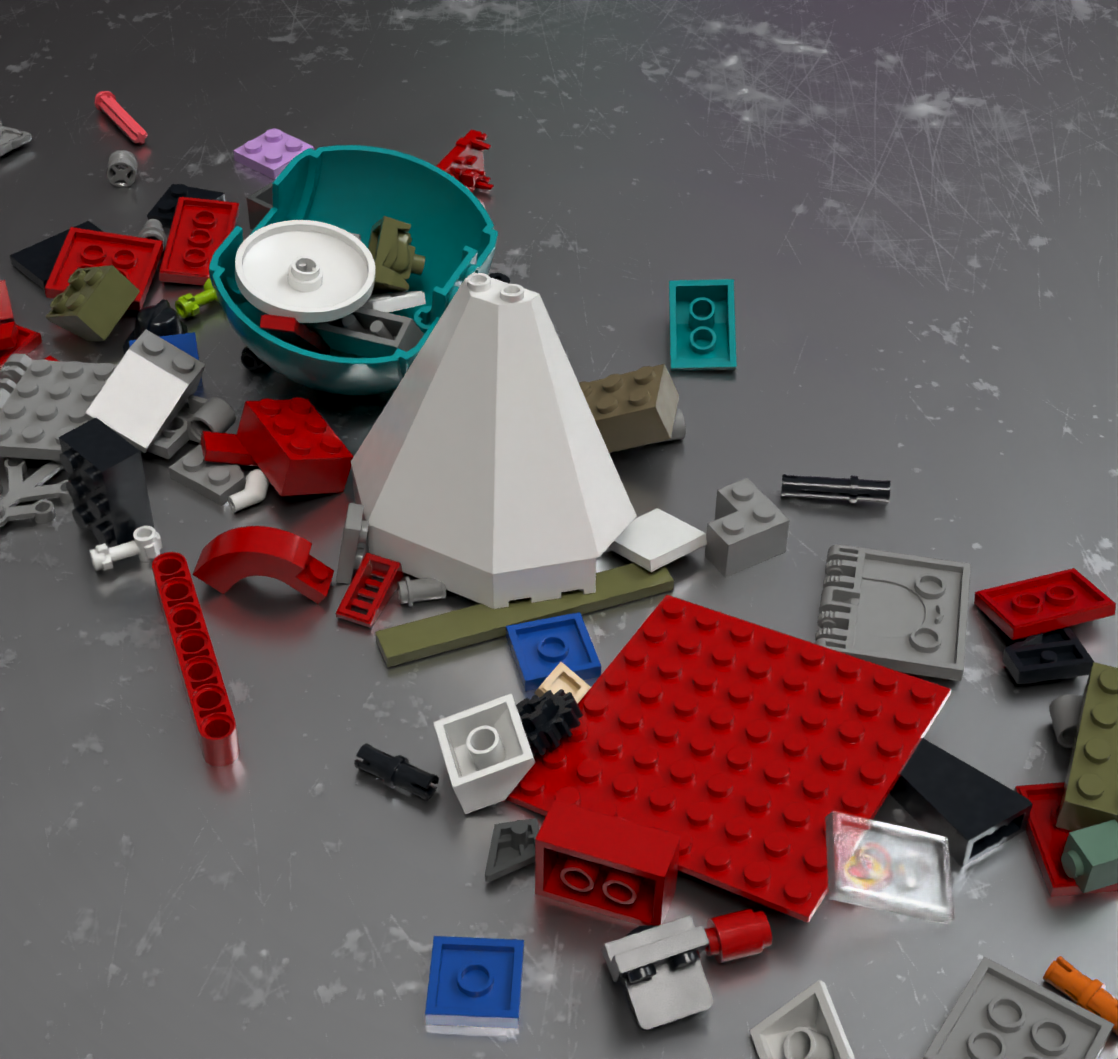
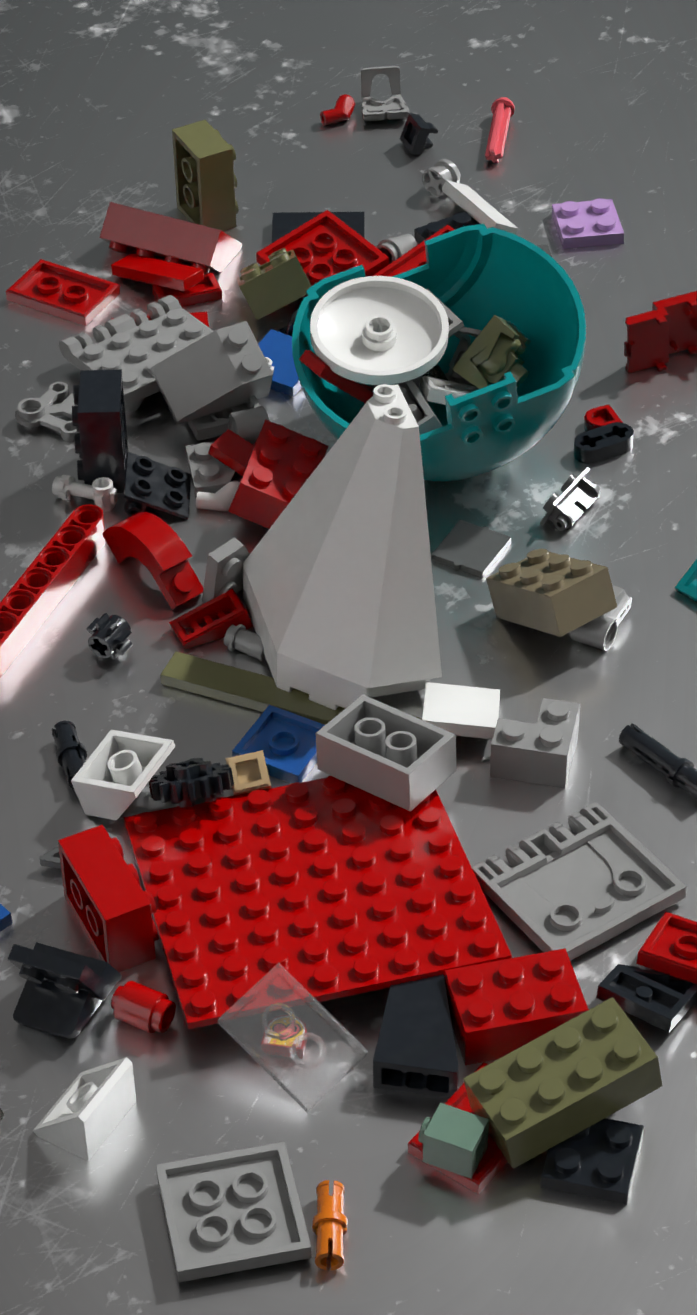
camera: 45 degrees right, 0 degrees up
none -> black gear [87,613,133,660]
none -> black hinge [124,452,191,520]
none -> light grey brick [315,694,456,811]
none -> black tile [400,113,438,155]
none -> white tile [442,180,518,235]
none -> red brick [445,948,589,1066]

